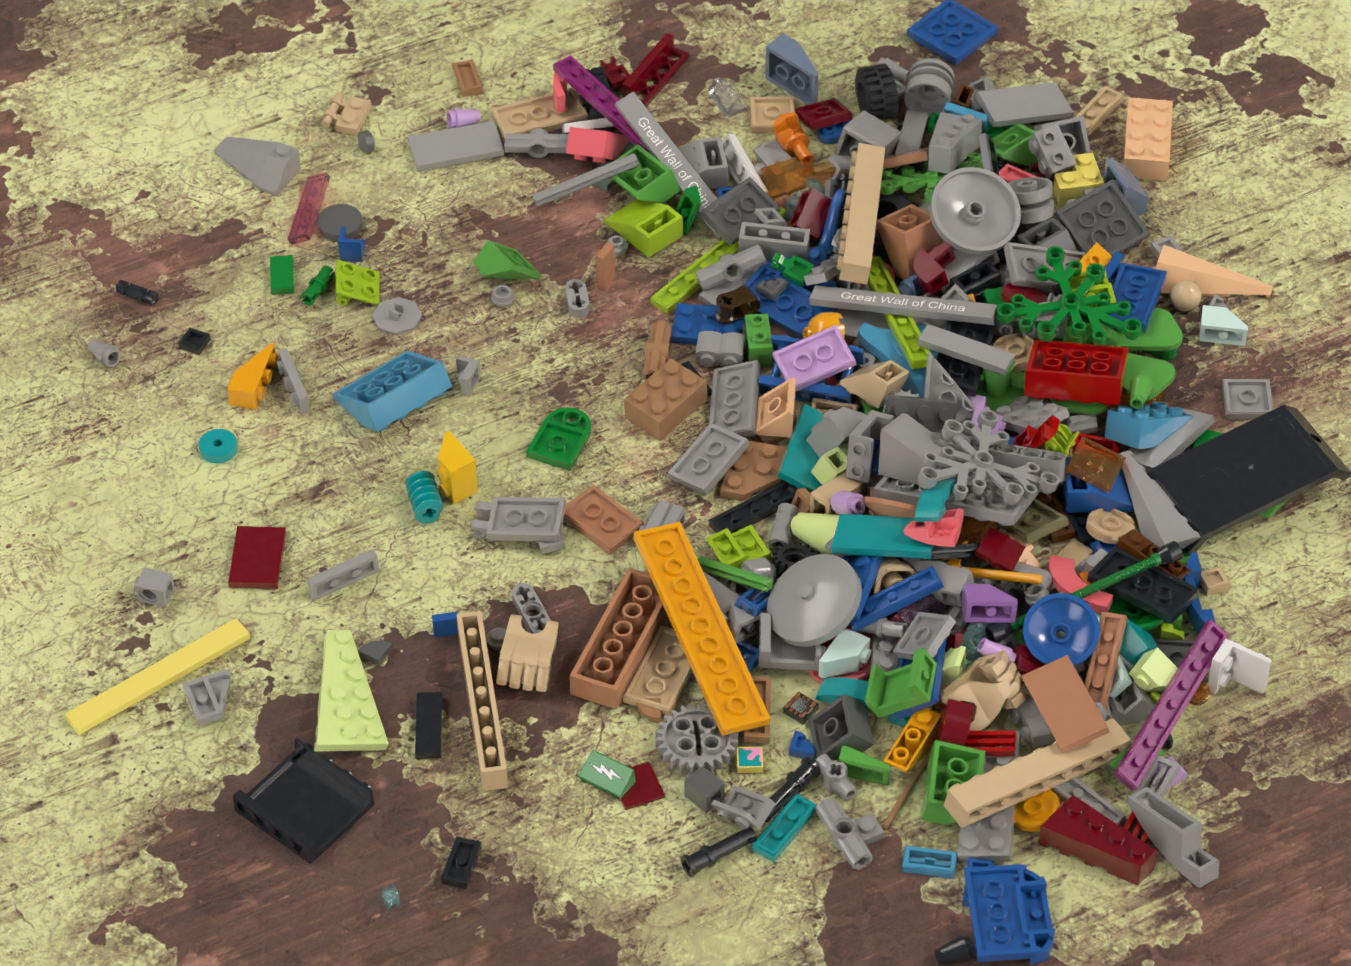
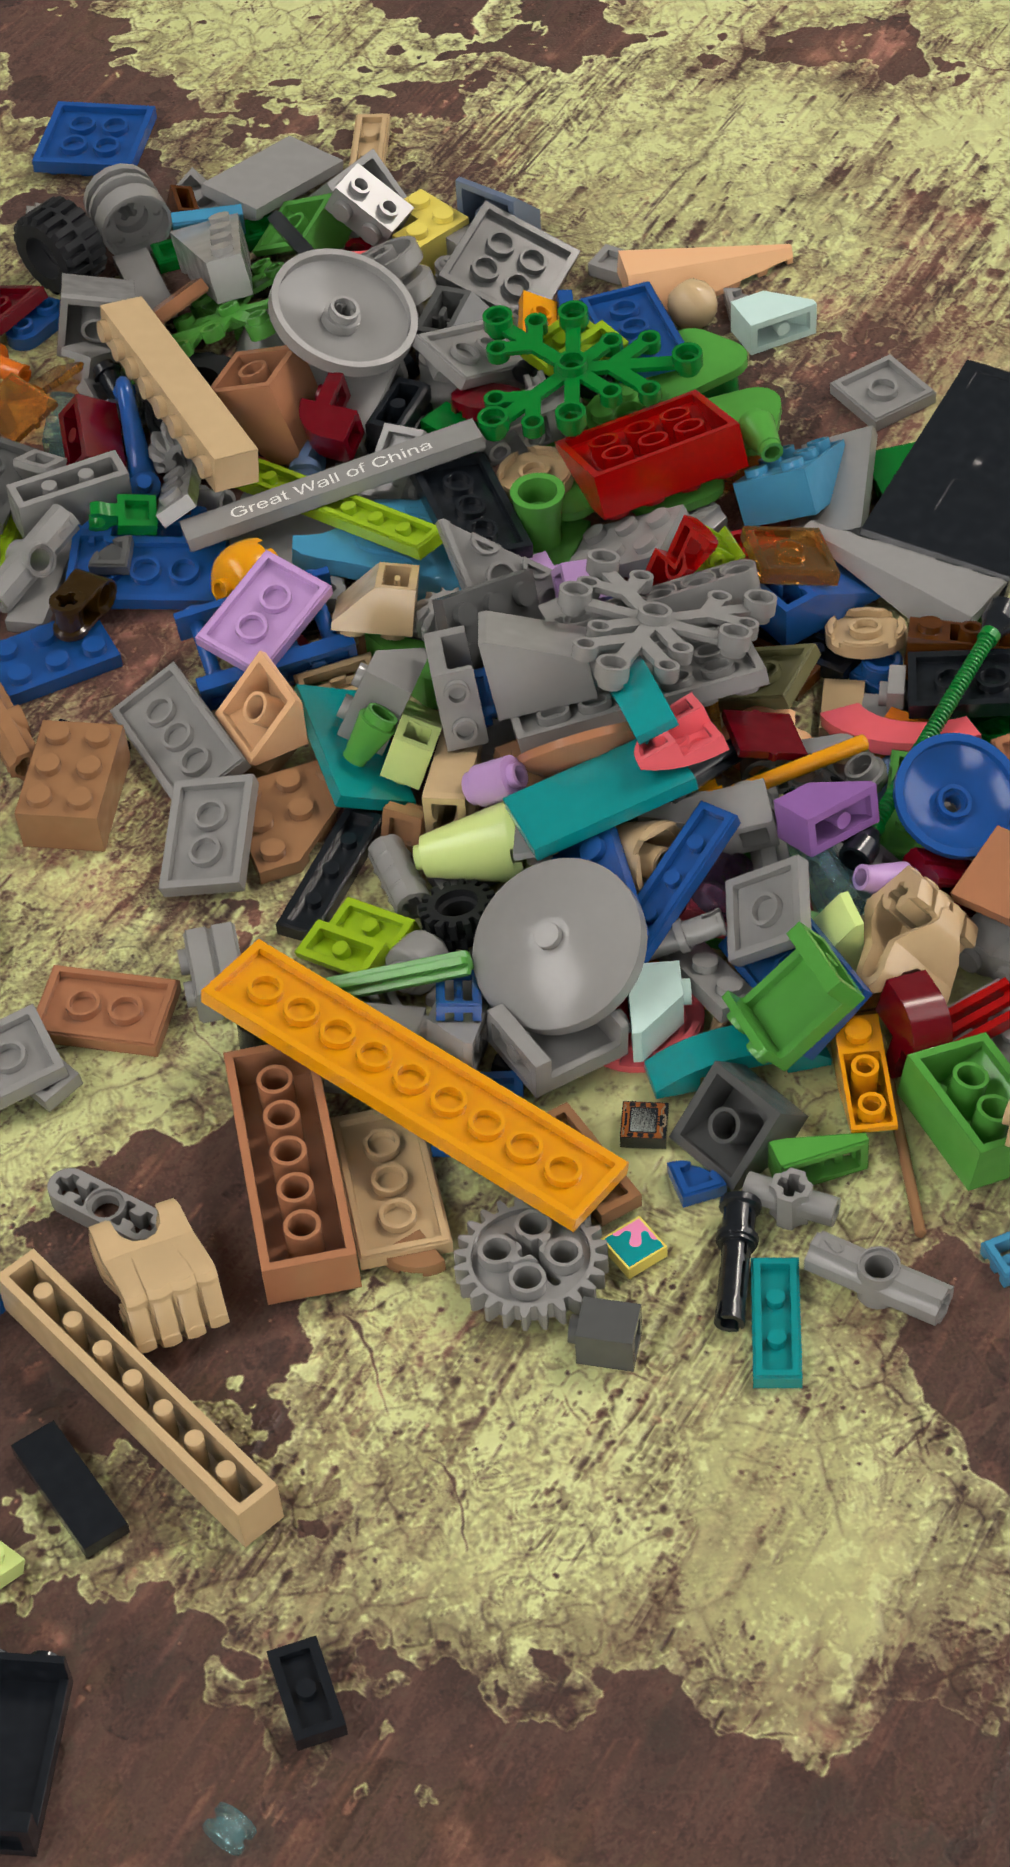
camera: 30 degrees left, 0 degrees up
light grey plate [486,628,506,652] -> none
slope [579,750,636,799] -> none
dark red piece [620,761,665,810] -> none
black pin [680,826,757,877] -> none
light grey brick [696,331,746,367] -> none
light grey bracket [711,785,776,830] -> none
bright green brick [745,313,772,367] -> none
light grey plate [854,813,884,845] -> none
light grey tile [918,324,1015,375] -> none
light nougat brick [1123,98,1173,181] -> none
none -> bright green cone [343,703,398,767]

